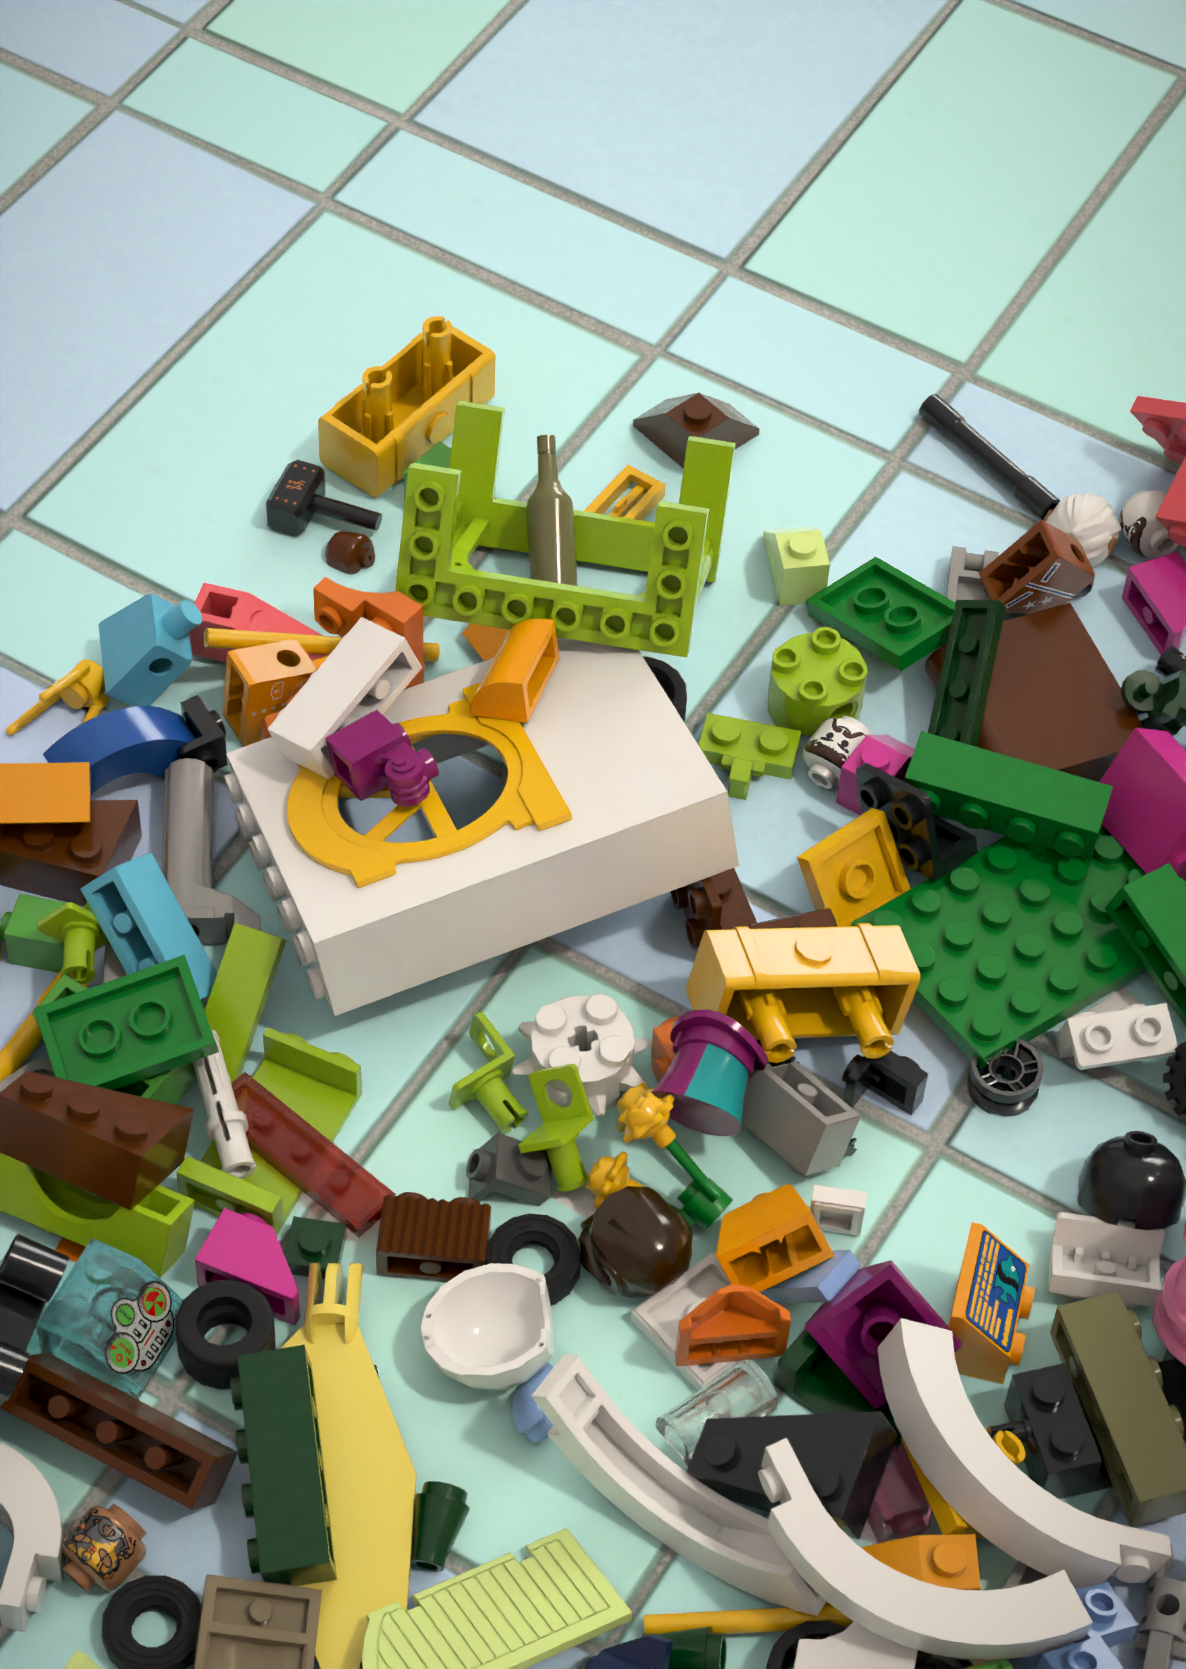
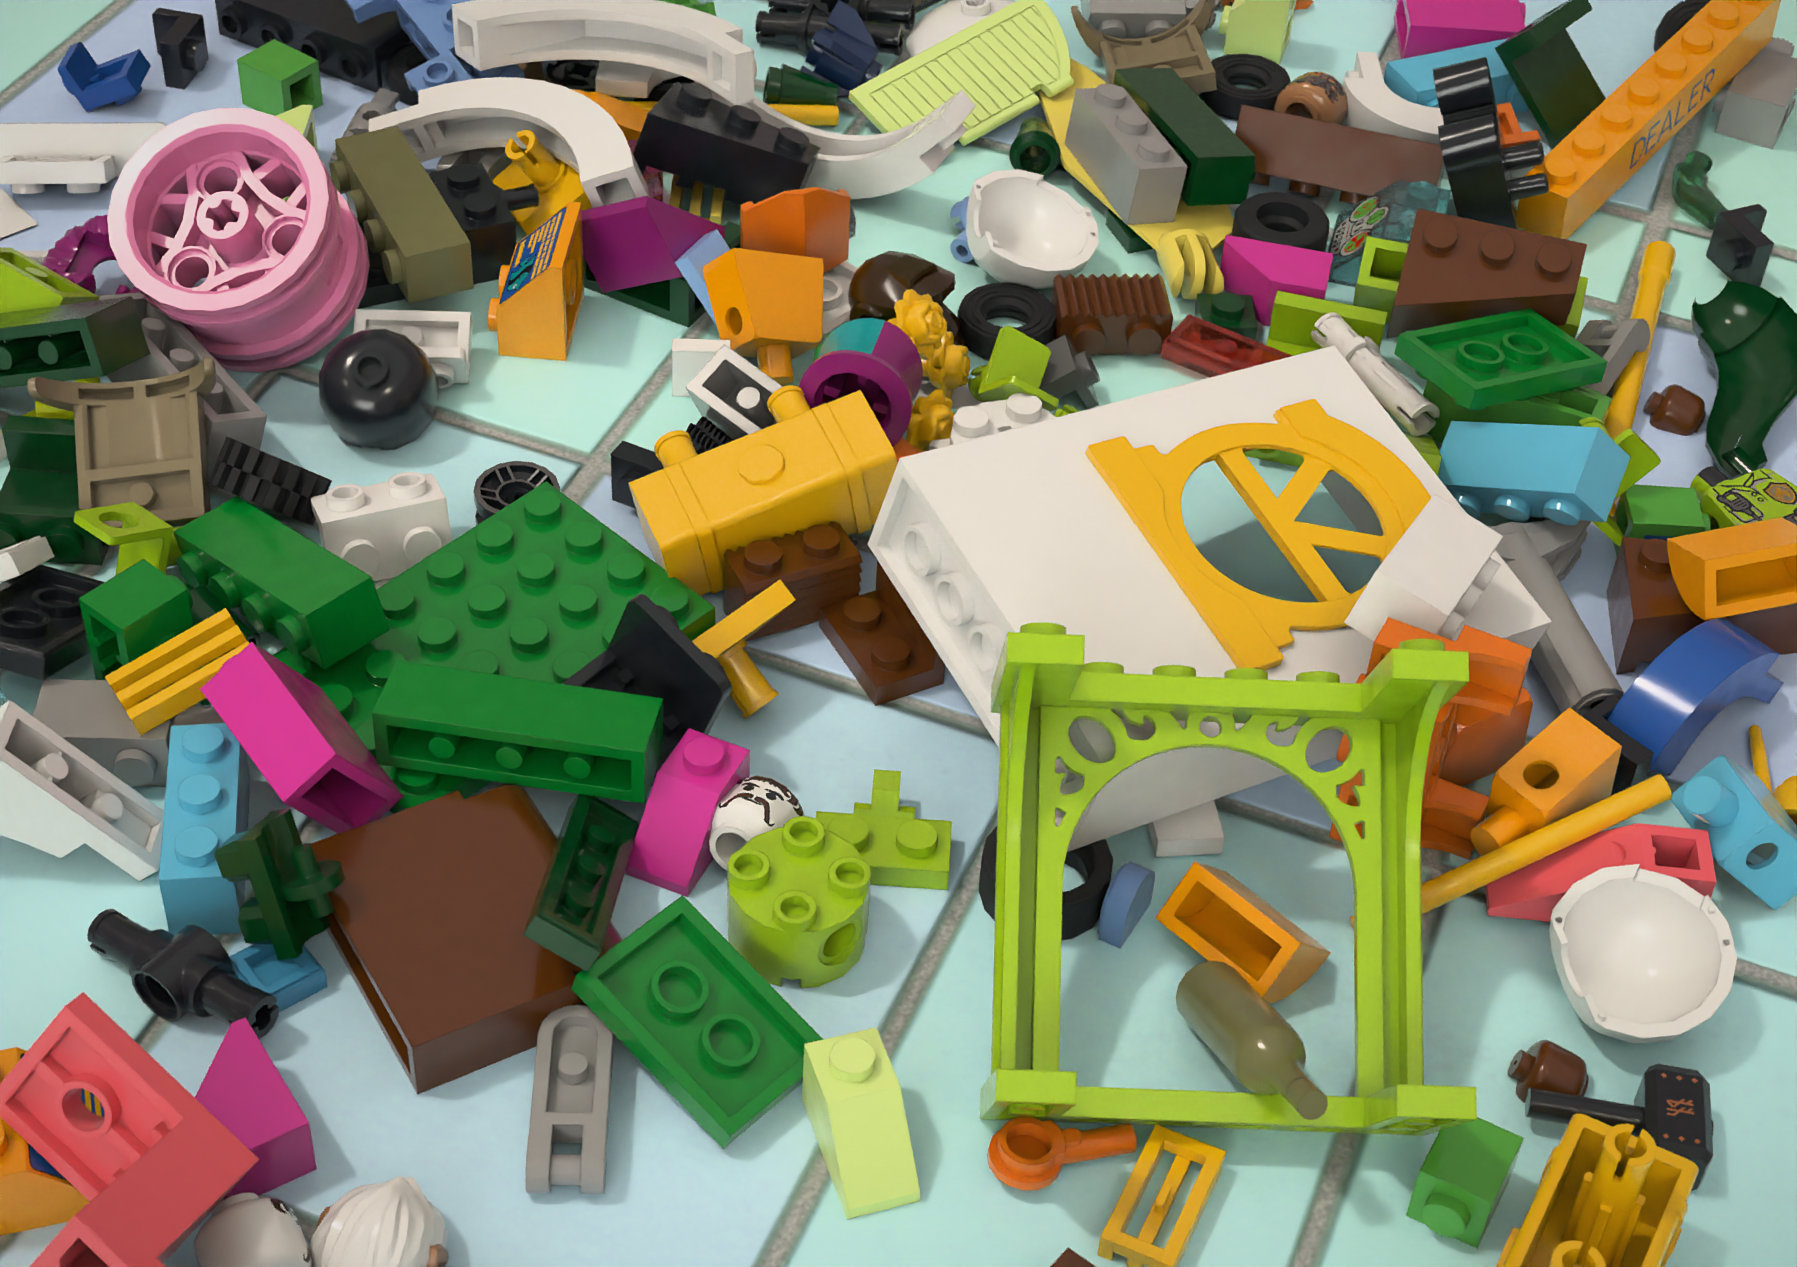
camera: 170 degrees right, 10 degrees down
magenta brick [325,710,439,807] -> none
light orange brick [470,619,560,723] -> none
dark orange torso [979,520,1095,614] -> none
none -> light grey brick [1064,84,1188,225]
none -> white cylinder [1549,864,1737,1044]

